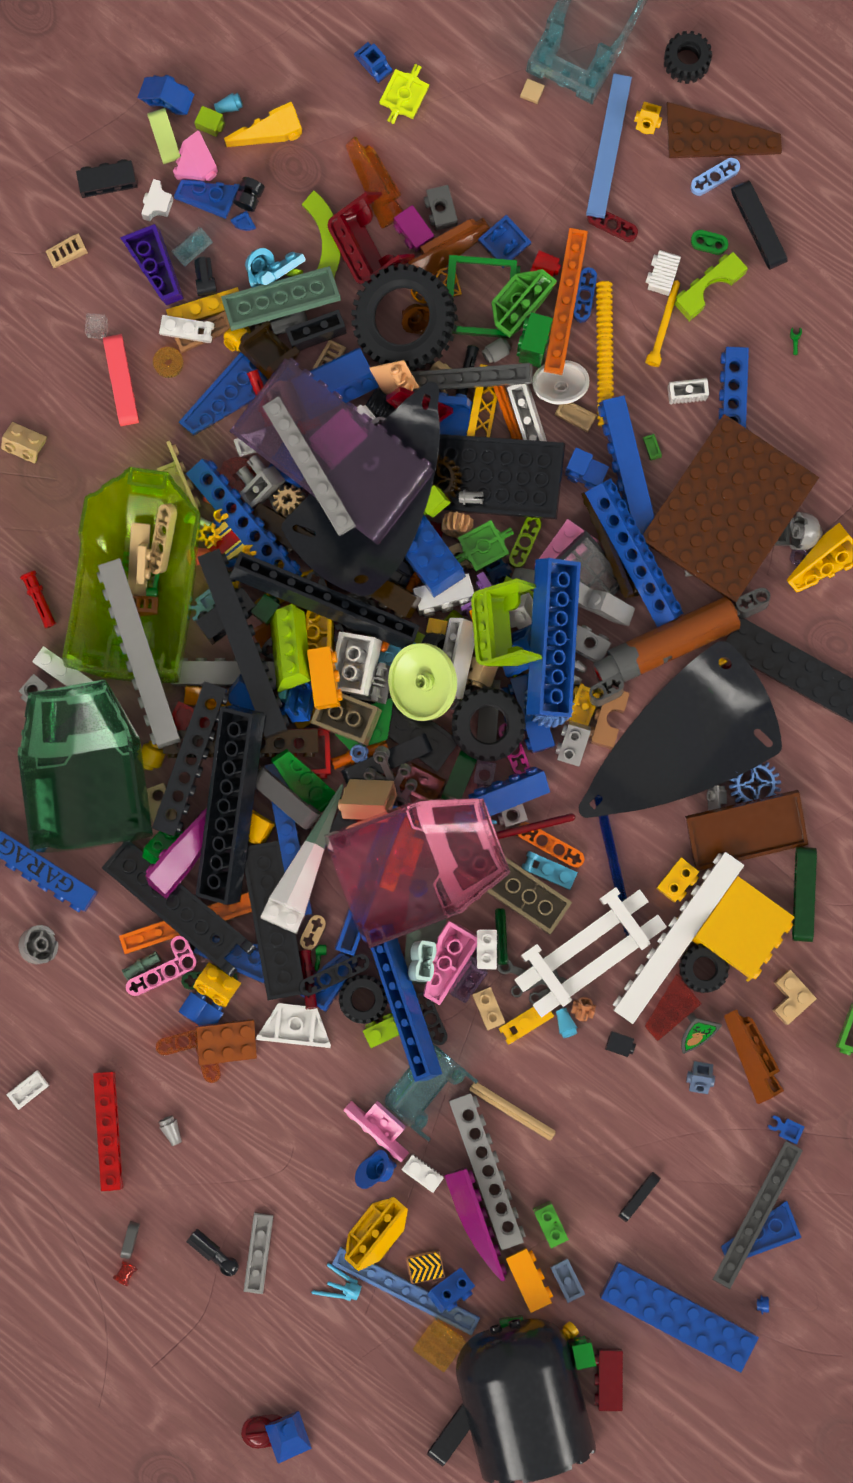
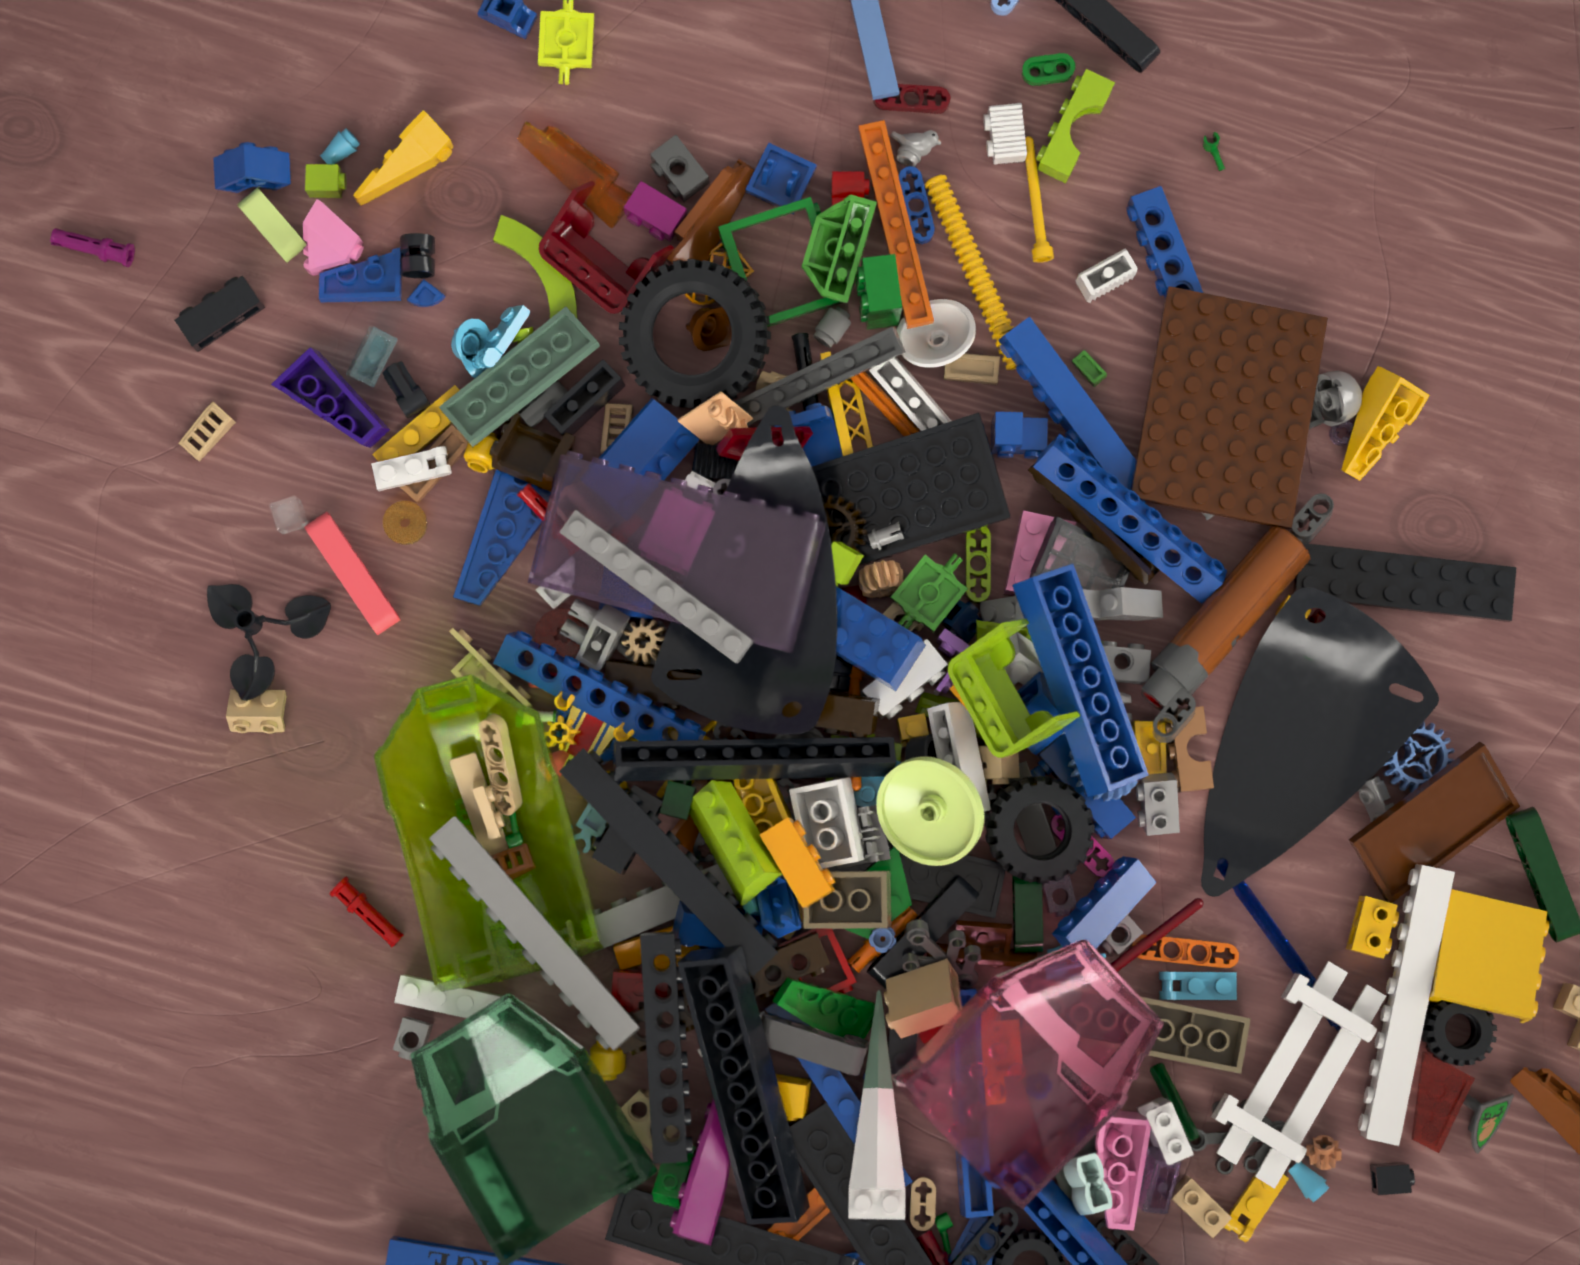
camera: 25 degrees left, 0 degrees up
white brick [141,179,173,221] -> none
sand blue brick [686,1061,715,1094] -> none
none -> magenta pin [50,228,135,267]
none -> black plant [207,584,331,701]
none -> light grey animal [891,130,941,167]

